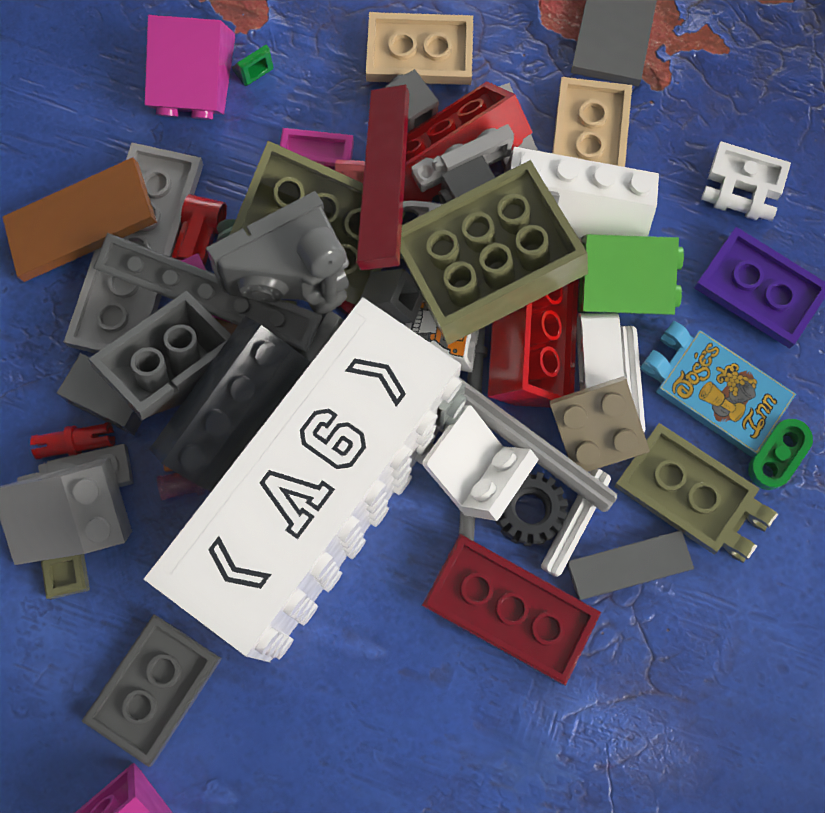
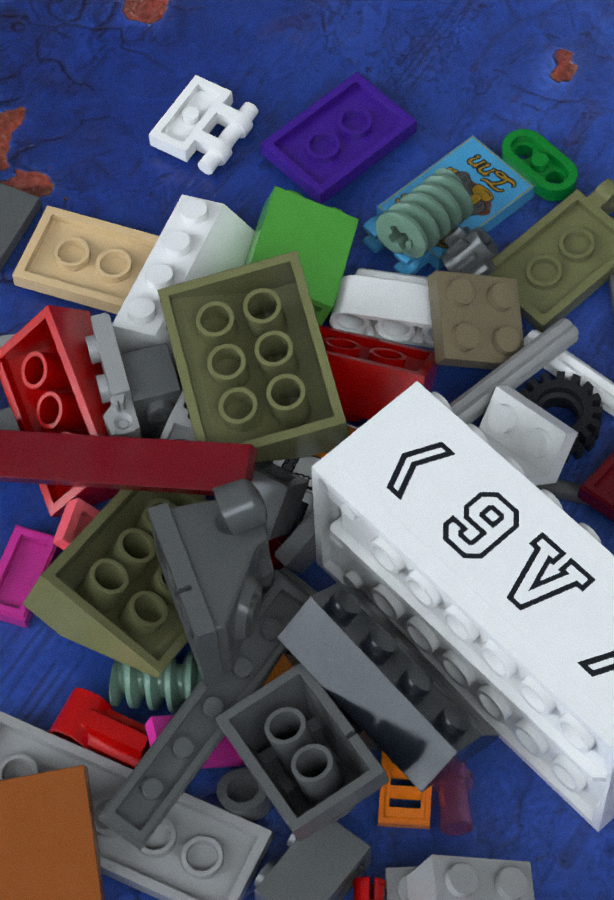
camera: 75 degrees left, 15 degrees down
none -> sand green piece [376,167,473,258]
none -> dark grey gear [442,226,499,276]

